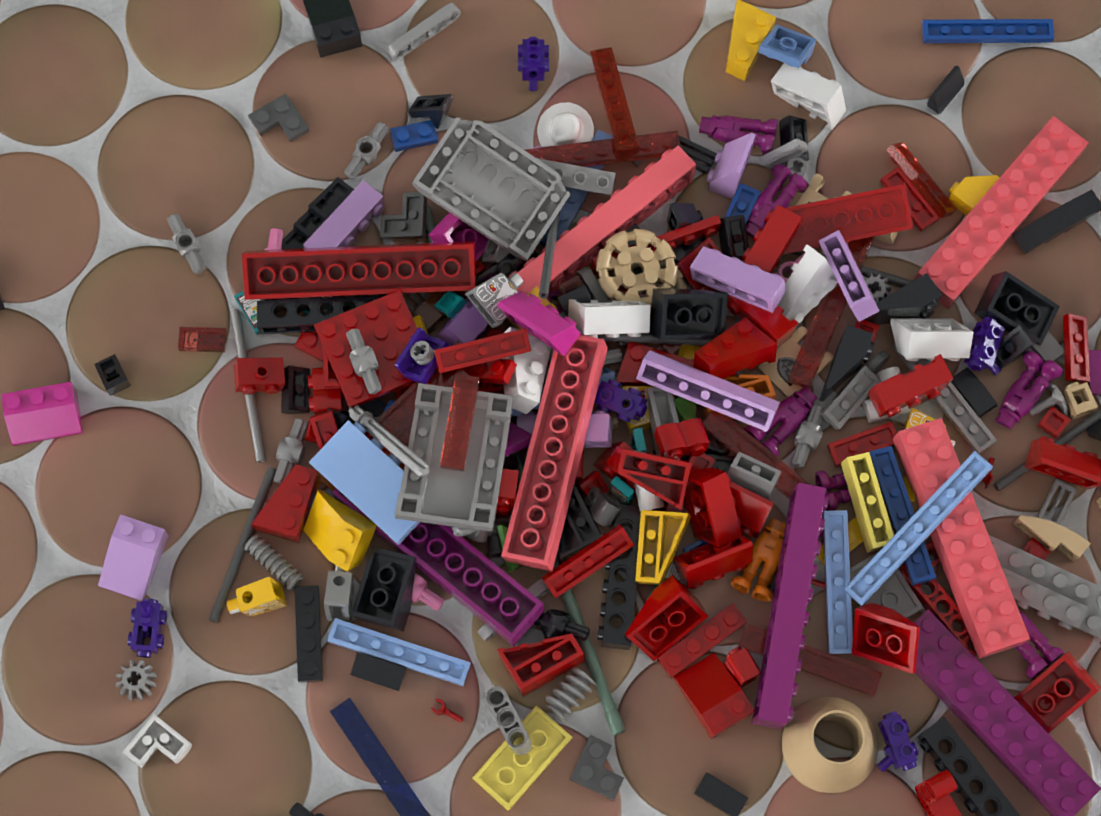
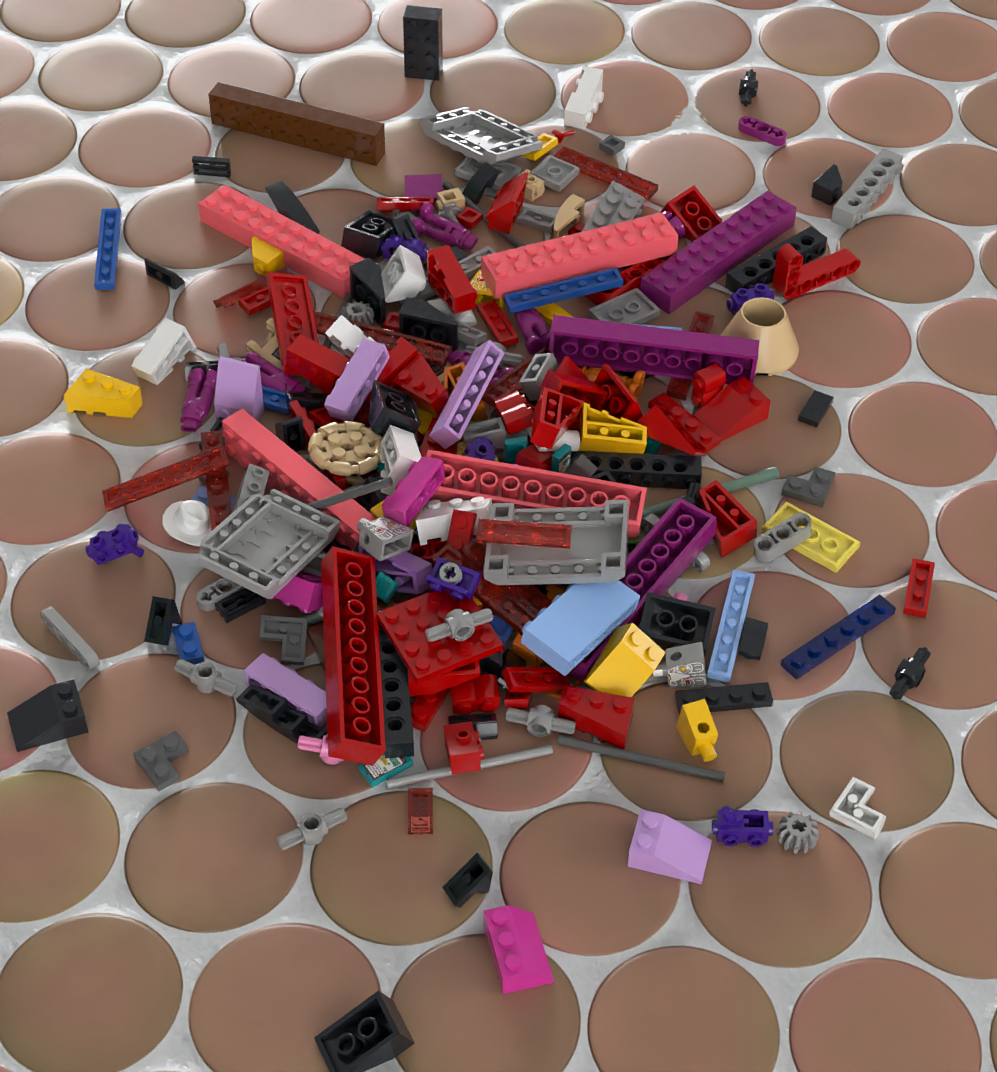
camera: 90 degrees left, 25 degrees down
light grey piece [244,534,303,591] -> none
light grey axle [348,405,430,477] -> none
red hand [431,698,464,723] -> none
red plate [433,328,532,373] -> none
red plate [541,524,634,599] -> none
light grey piece [546,667,597,722] -> none
medium blue plate [758,24,816,68] -> none
lavender brick [819,230,879,322] -> none
light yellow brick [841,452,894,553] -> none
light blue tile [844,451,993,606] -> none
red slope [851,602,920,674] -> none

